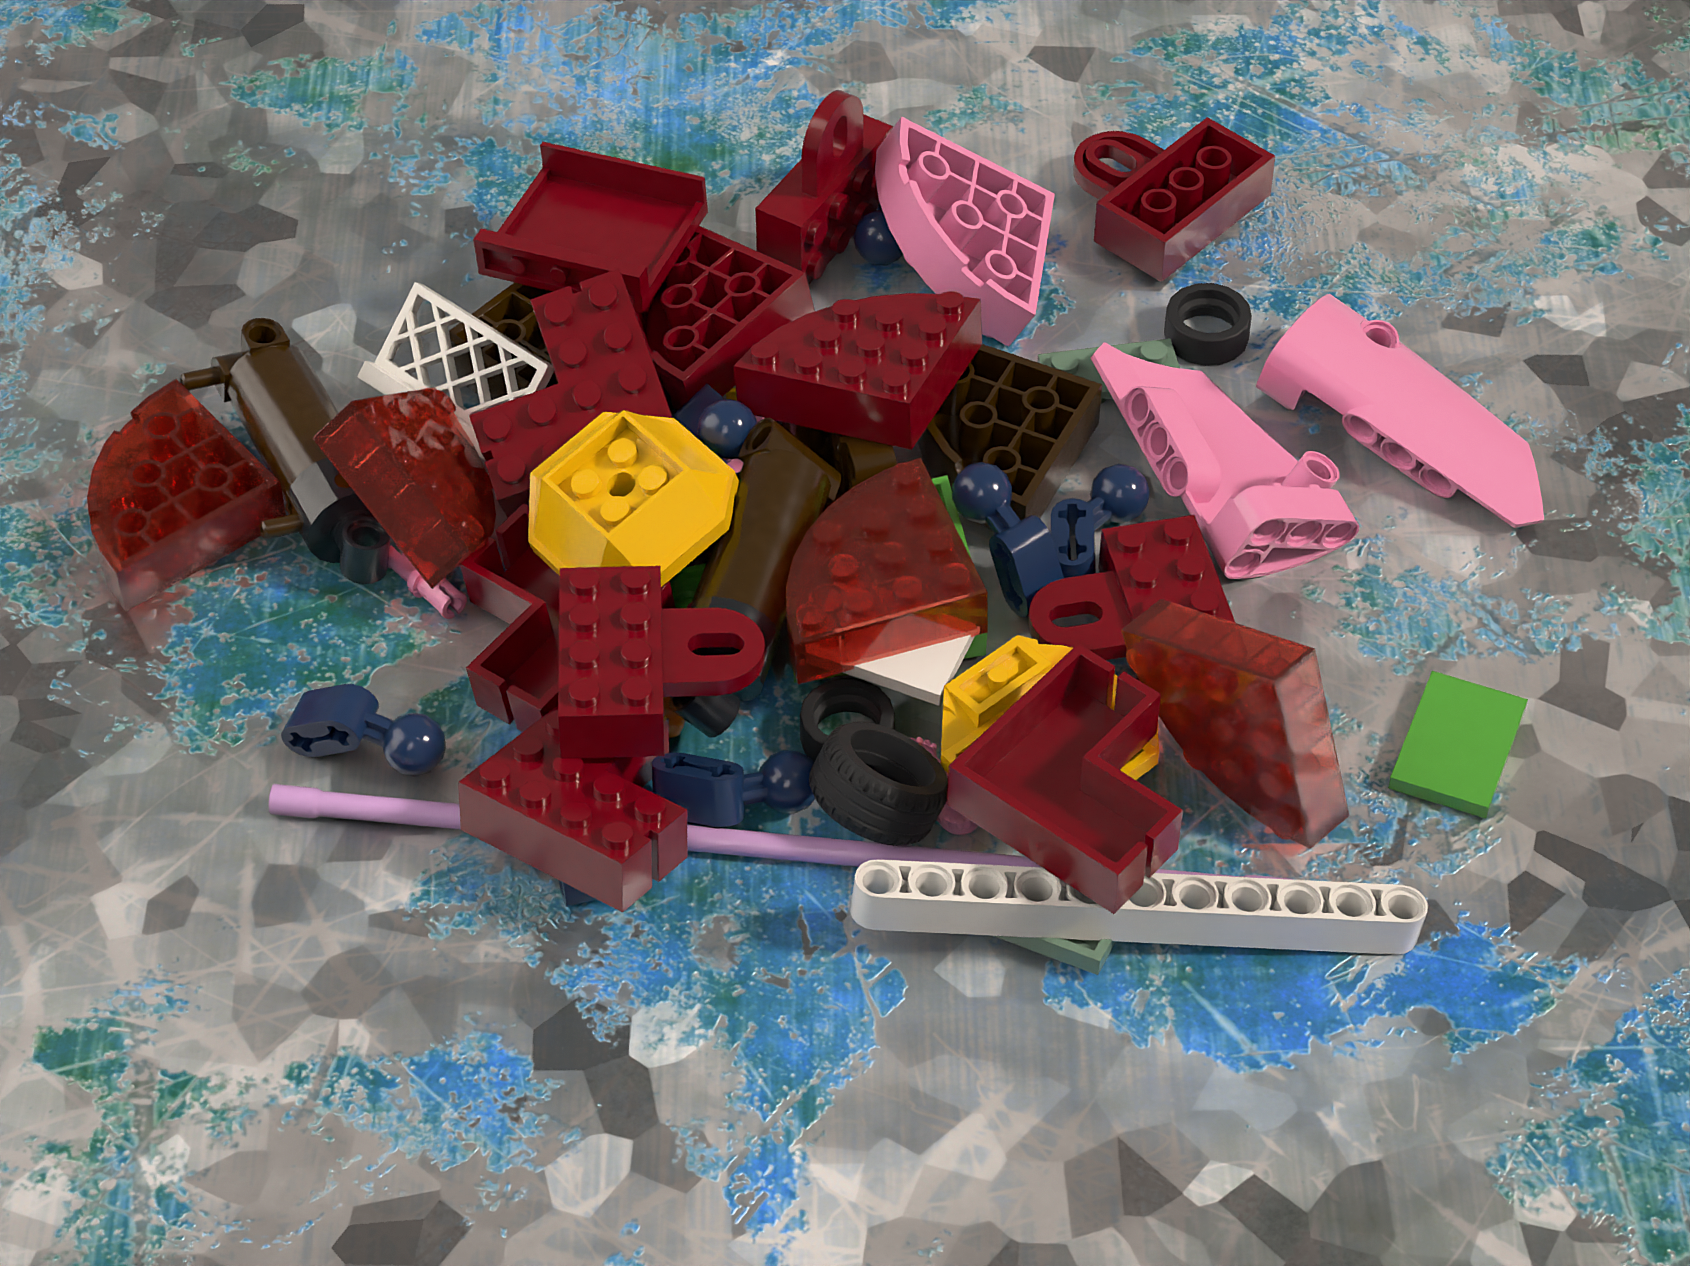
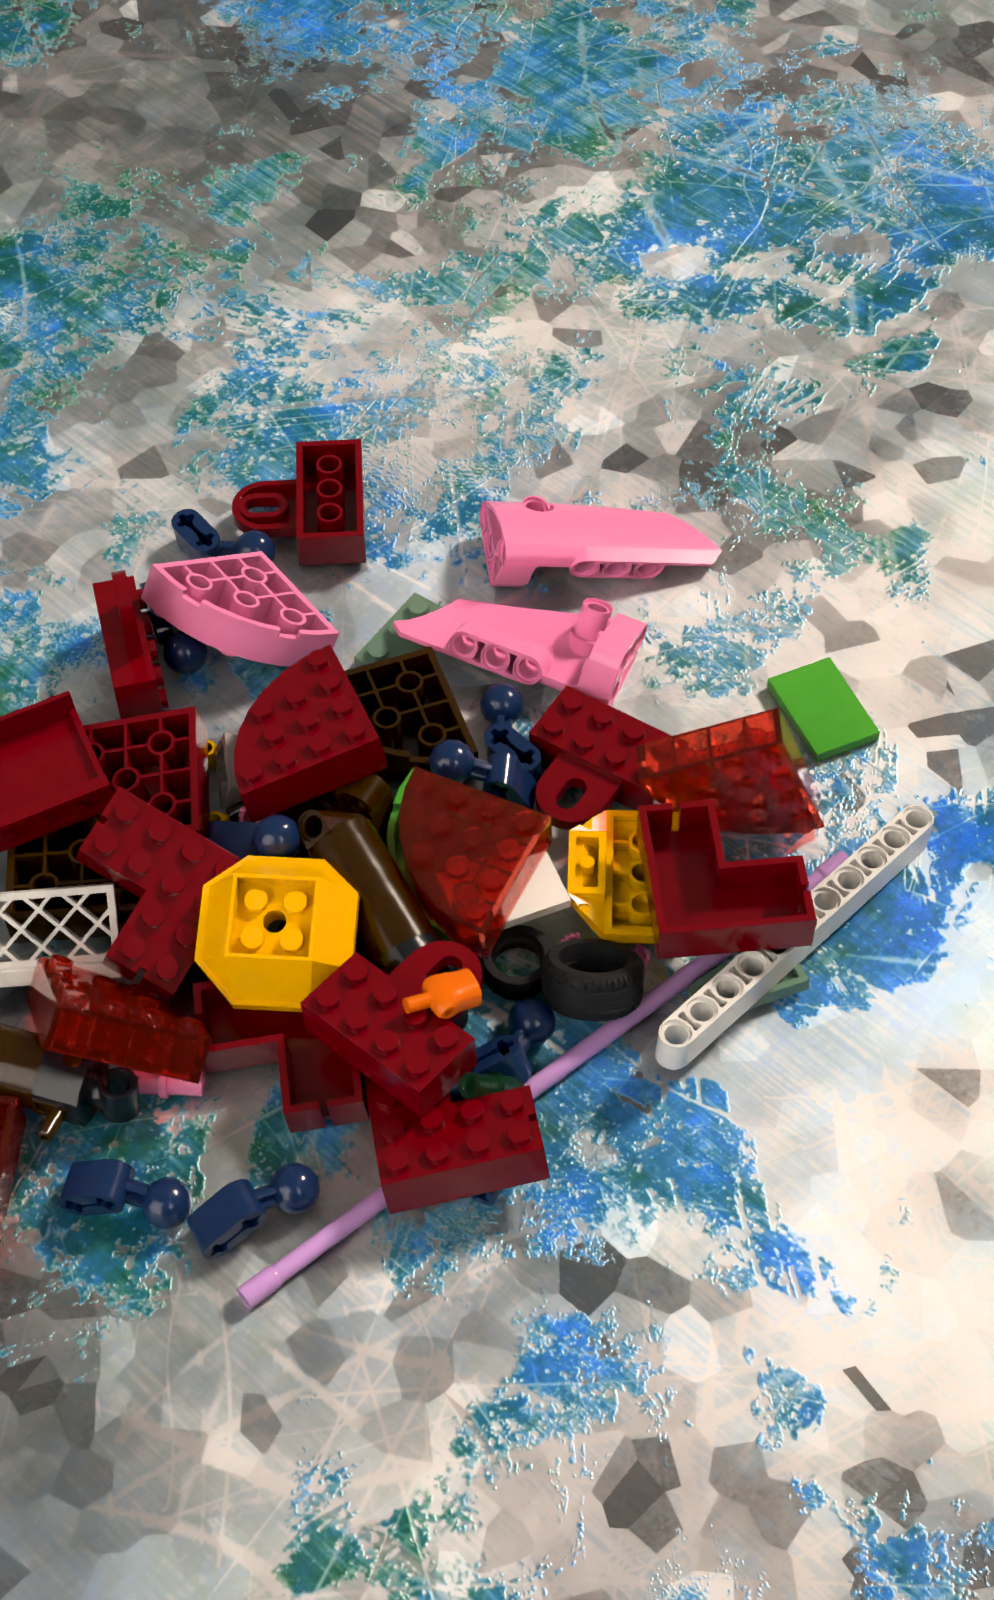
camera: 45 degrees left, 5 degrees up
black tyre [1164,283,1252,366] -> none
none -> dark blue beam [58,1159,194,1229]
none -> dark blue beam [171,509,275,562]
none -> orange piece [402,968,482,1019]
none -> clear green axle [459,1071,524,1098]

